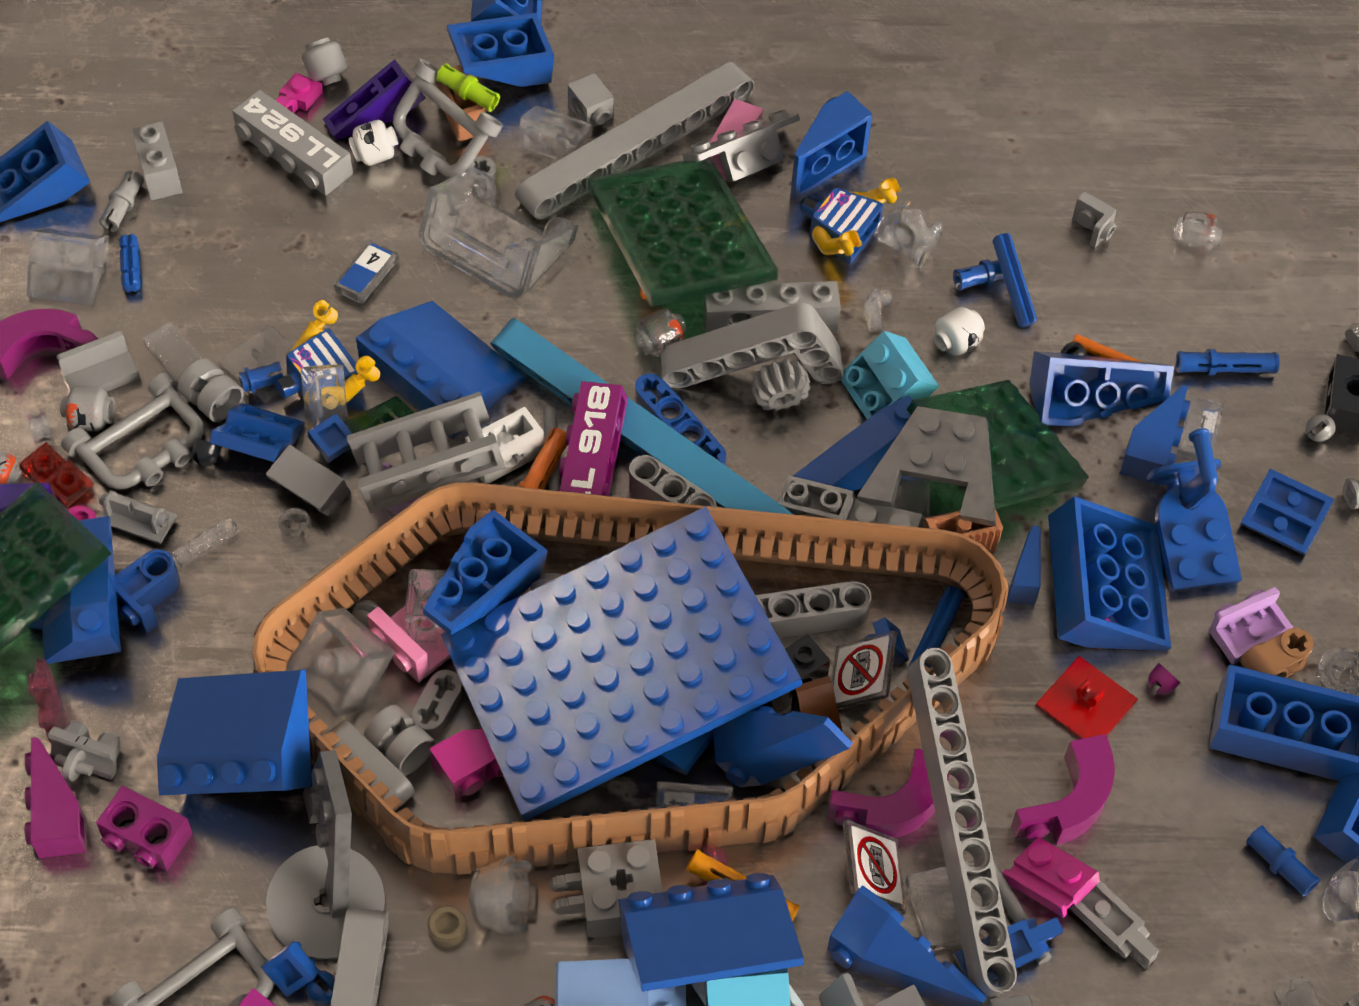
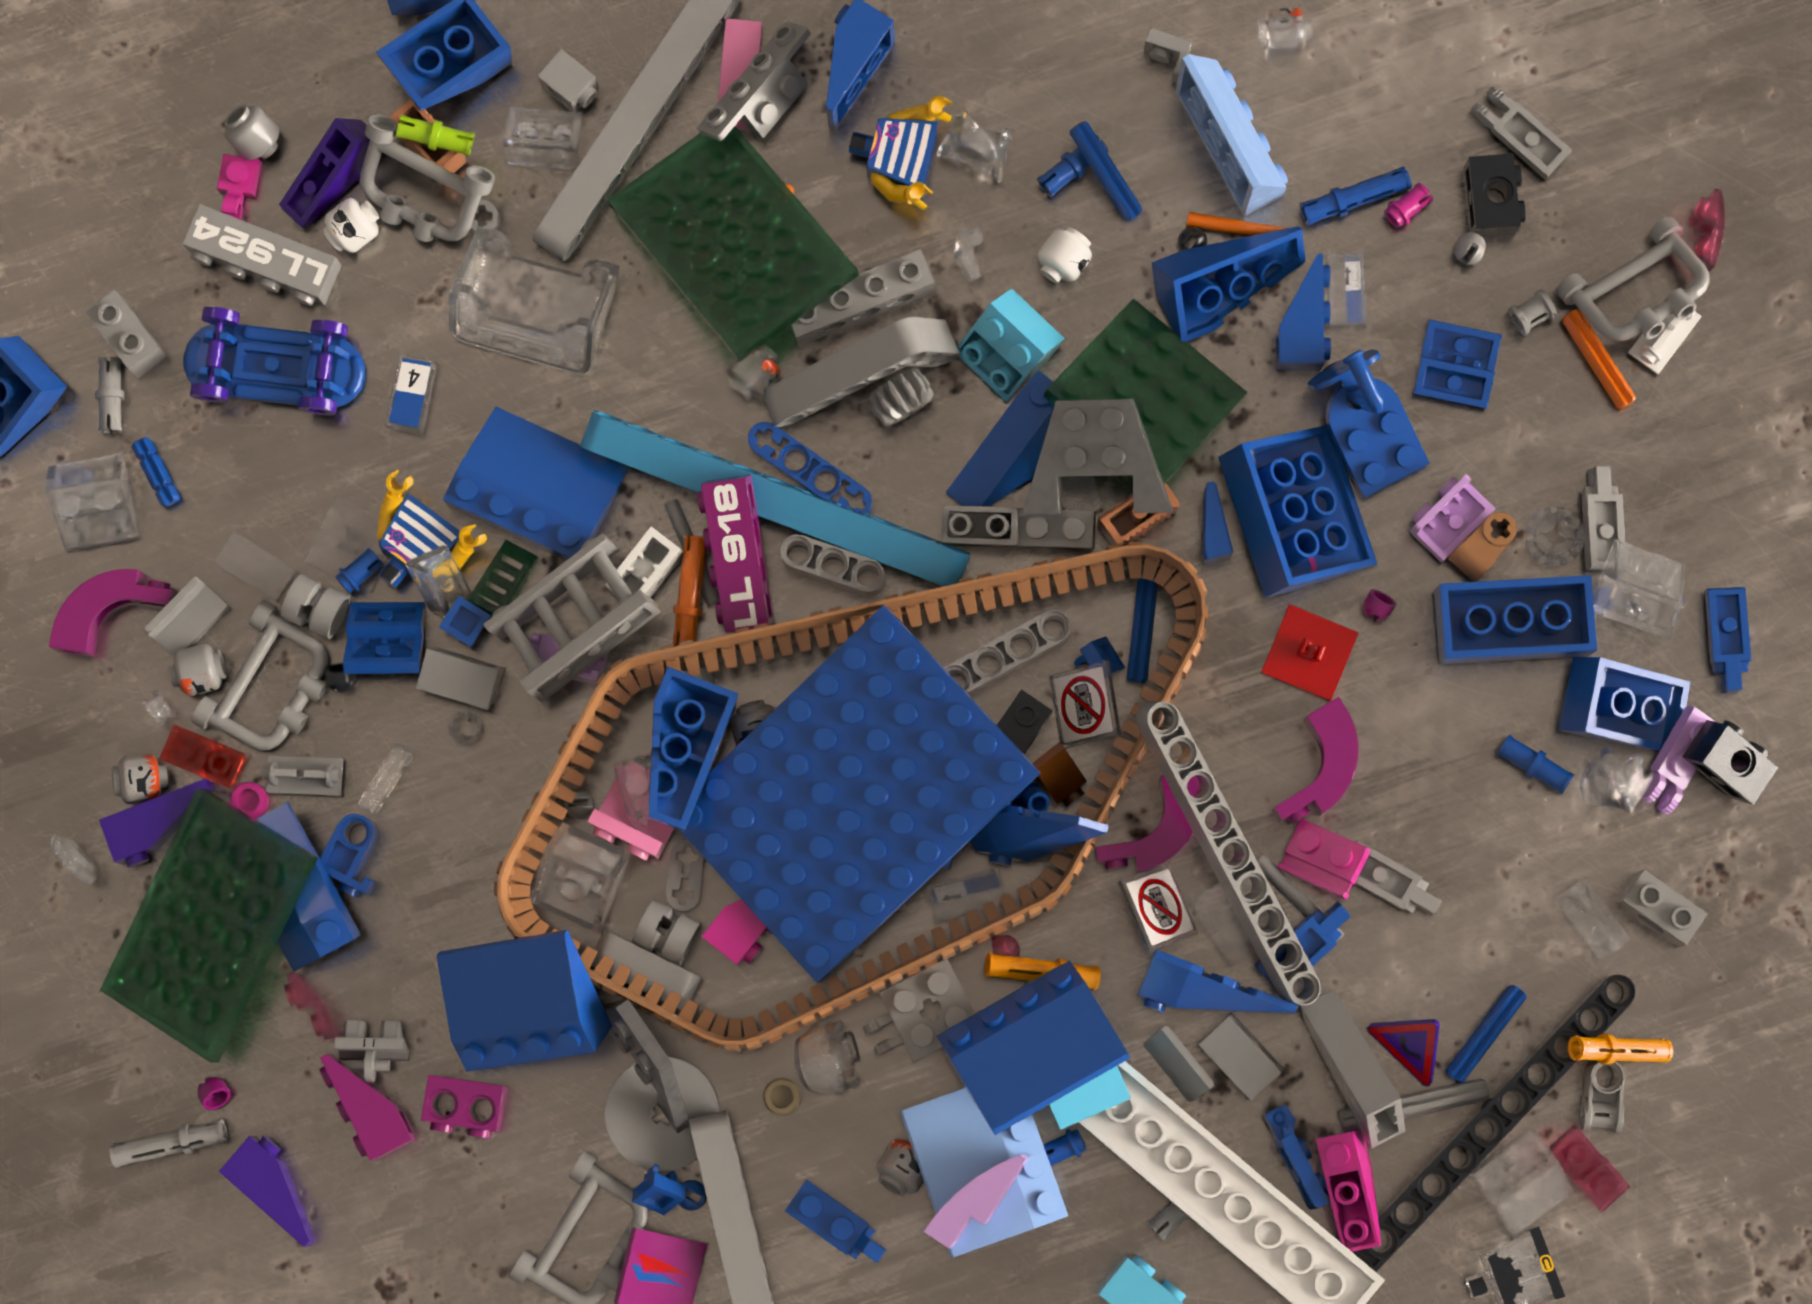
camera: 10 degrees left, 25 degrees up
none -> blue piece [183,307,365,415]
none -> light blue slope [1176,54,1288,217]
none -> dark pink pin [1384,183,1433,228]

